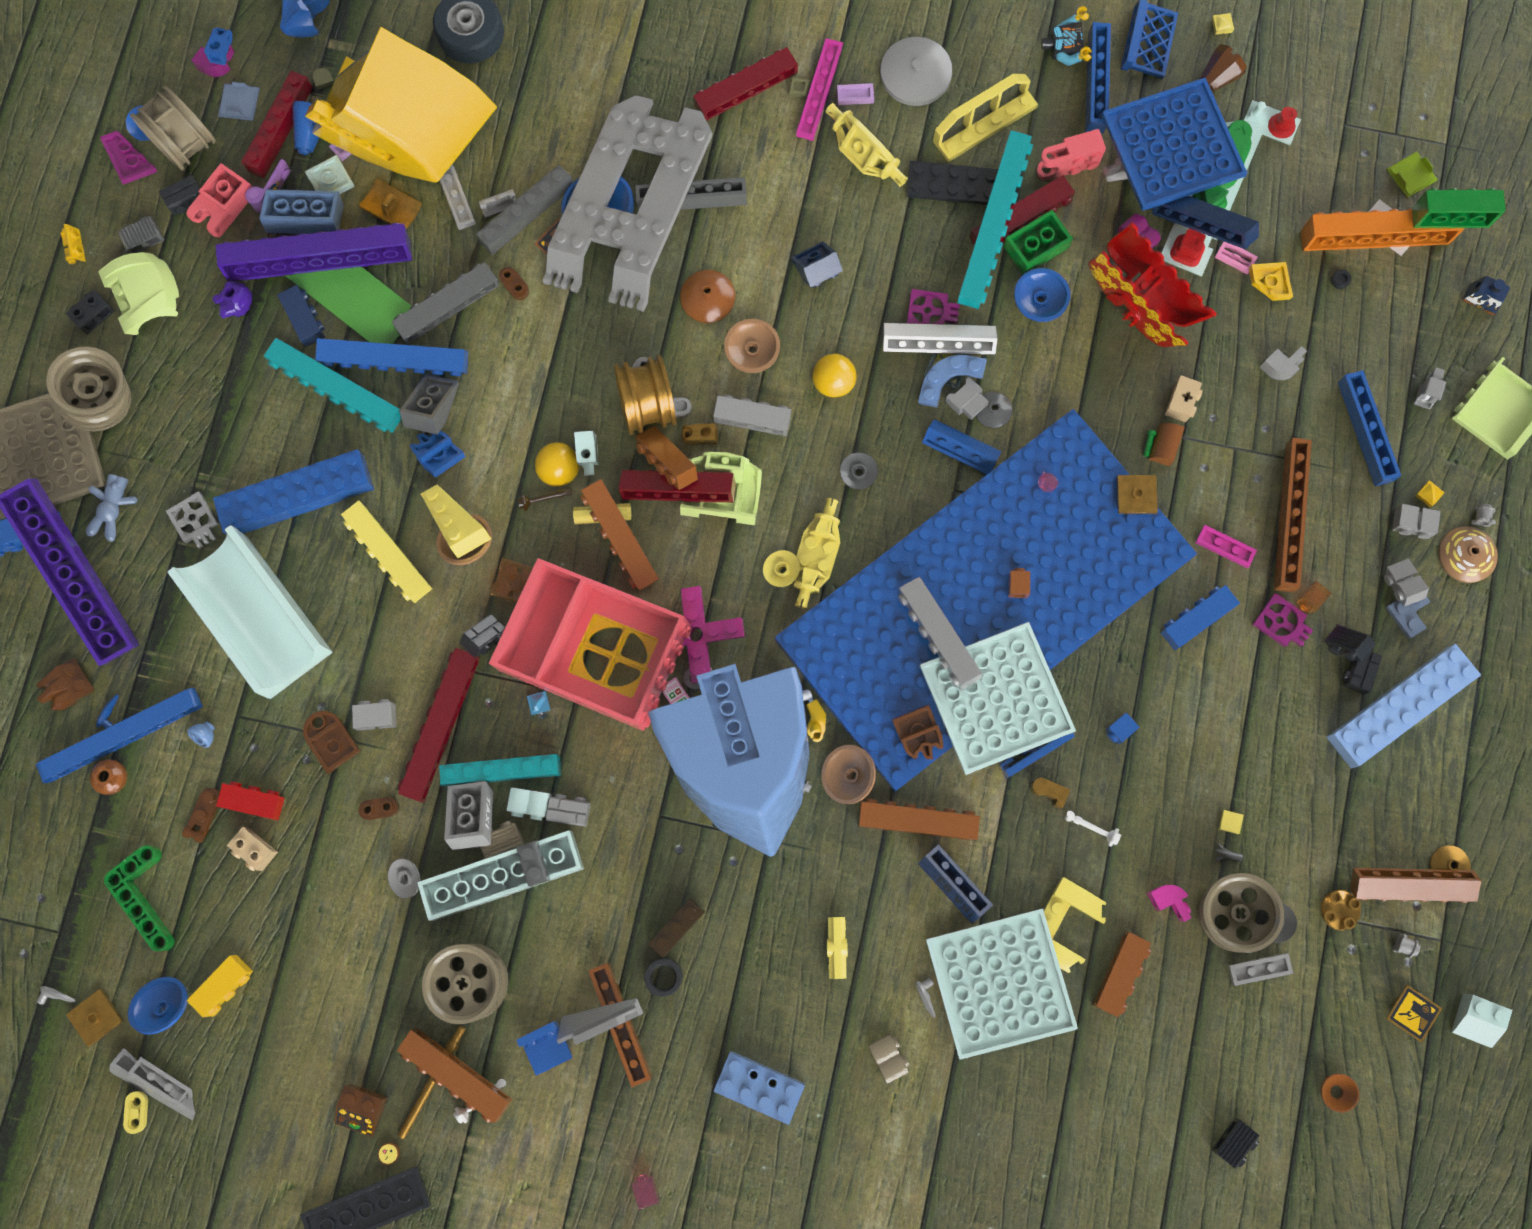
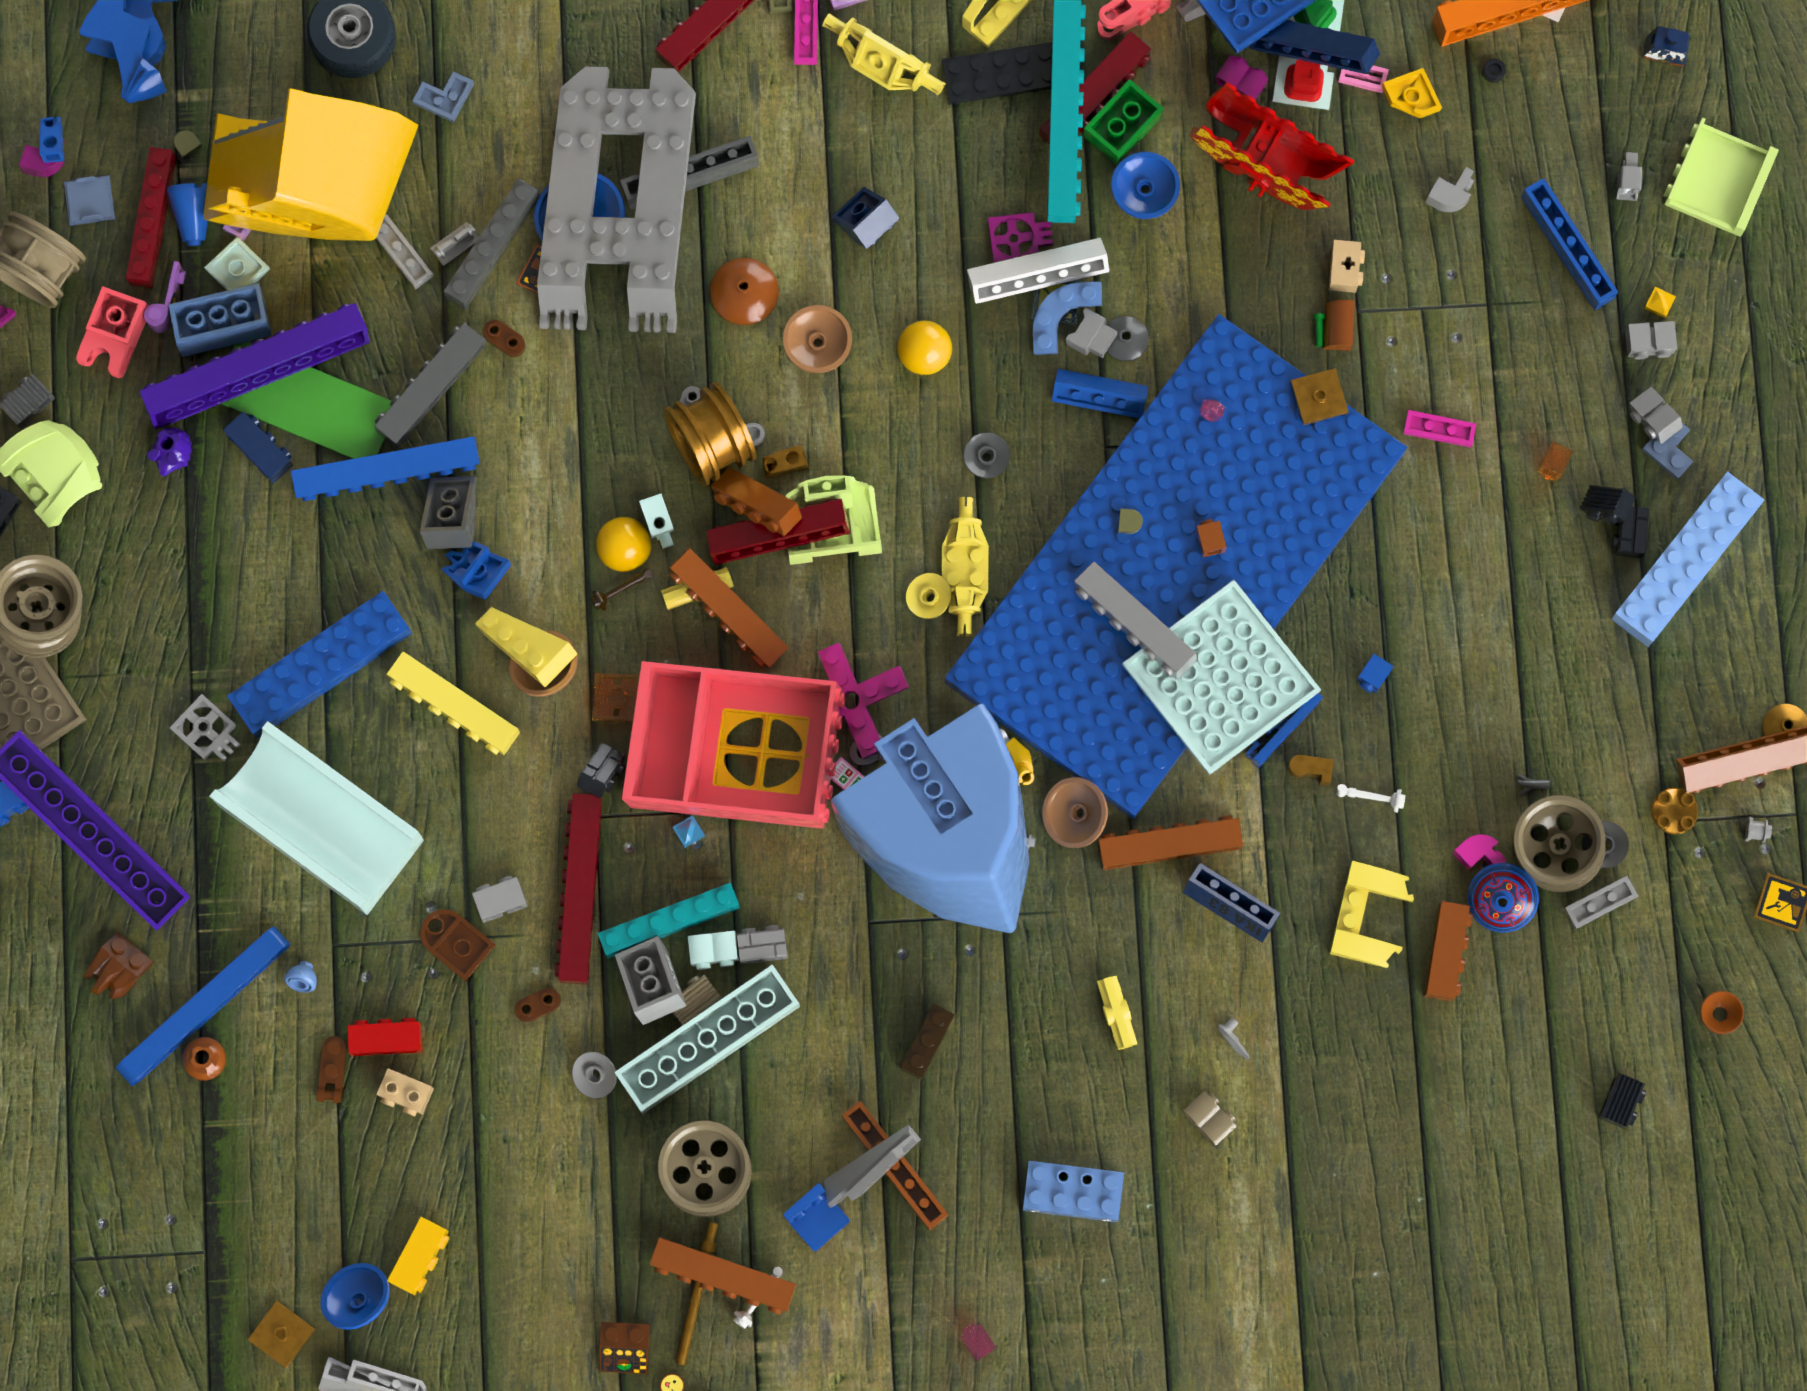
camera: 20 degrees left, 0 degrees up
light grey bar [36,986,76,1005] -> none
sand blue animal [86,474,137,542] -> none
blue bar [96,694,119,729] -> none
green beam [104,845,174,951] -> none
black brick [159,175,201,215] -> none
teal brick [264,338,402,433] -> none
pearl gold shield [359,179,422,229] -> none
dark grey brick [516,841,550,887] -> none
black tyre [644,958,683,997] -> none
light grey brick [713,395,791,436] -> none
reddish brown plate [891,704,944,759] -> none
light aqua plate [926,908,1078,1060] -> none
blue brick [1161,585,1240,651] -> none
light yellow tile [1219,810,1244,834] -> none
magenta piece [1252,593,1313,647] -> none
dark orange brick [1274,438,1312,592] -> none
medium nougat dish [1438,526,1498,583] -> none
light grey brick [1471,504,1496,527] -> none
none -> sand blue plate [412,71,474,123]
none -> olive tile [1118,508,1143,534]
none -> dish [1467,862,1539,933]

